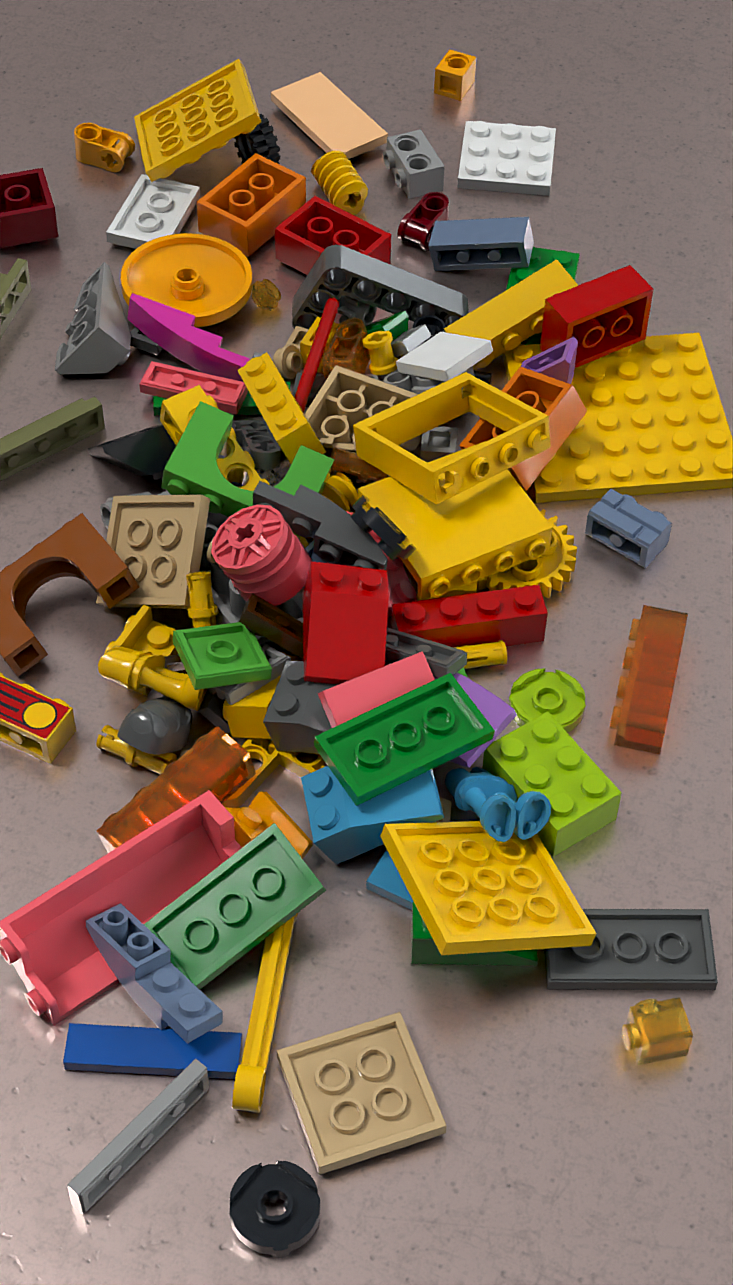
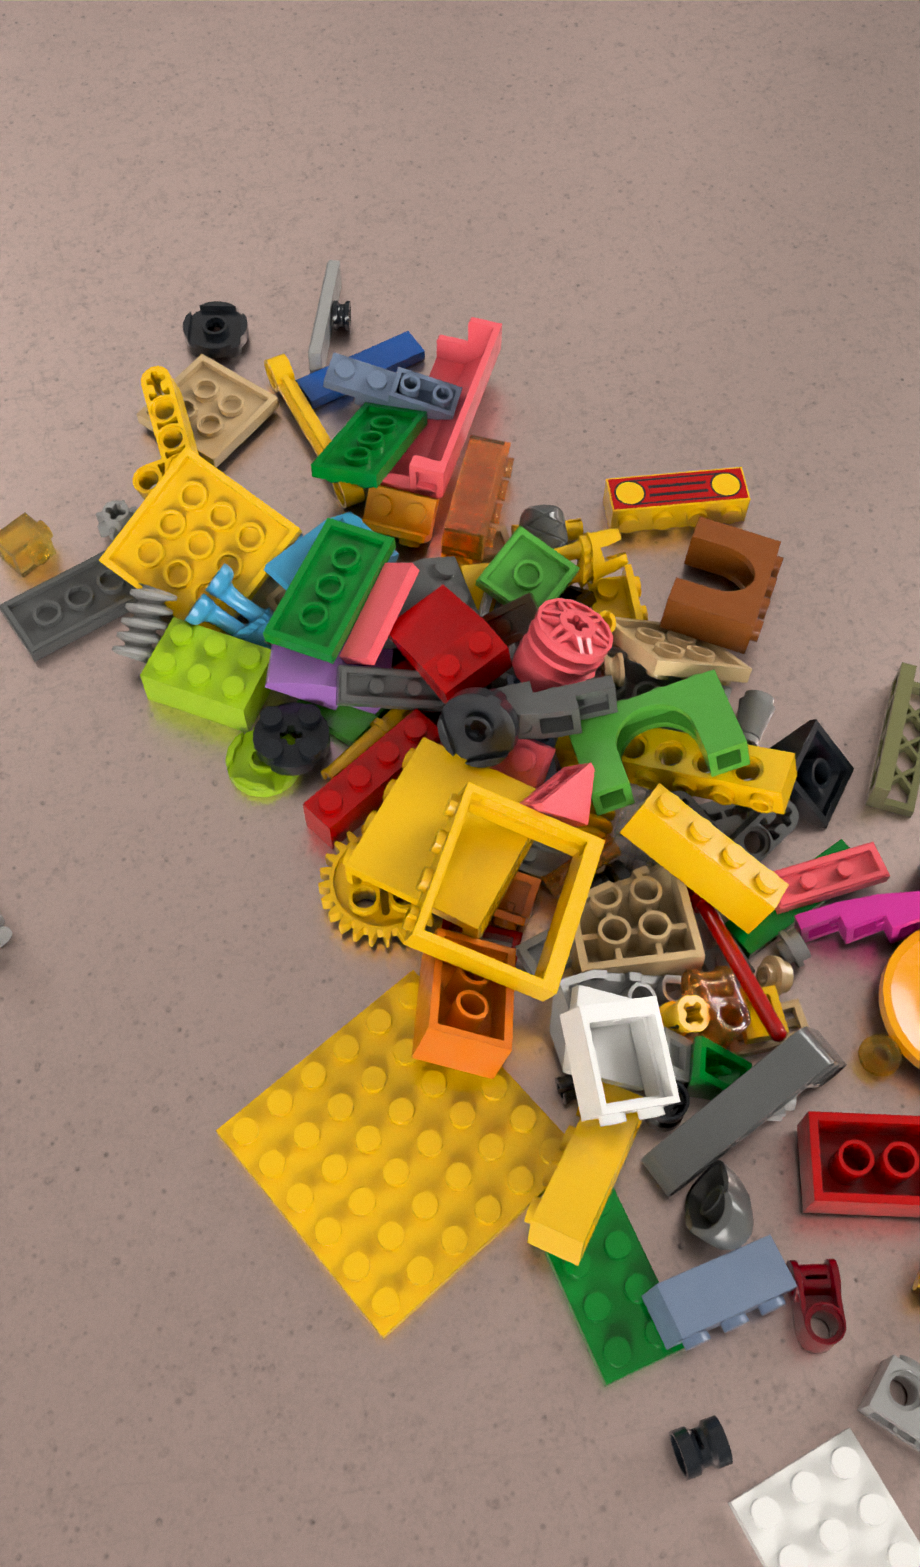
camera: 145 degrees right, 10 degrees up
medium lavender slope [521,337,578,384] -> none
red brick [540,265,654,368] -> none
sand blue brick [585,489,672,568] -> none
clear orange brick [609,605,688,755] -> none
none -> light grey gear [96,500,137,542]
none -> light grey piece [112,583,178,663]
none -> yellow beam [132,366,199,500]
none -> black plate [253,702,330,776]
none -> black bush [333,300,351,330]
none -> coral slope [519,762,595,827]
none -> white window [560,996,680,1127]
none -> black wheel [669,1415,733,1480]
none -> dark grey piece [685,1160,754,1250]

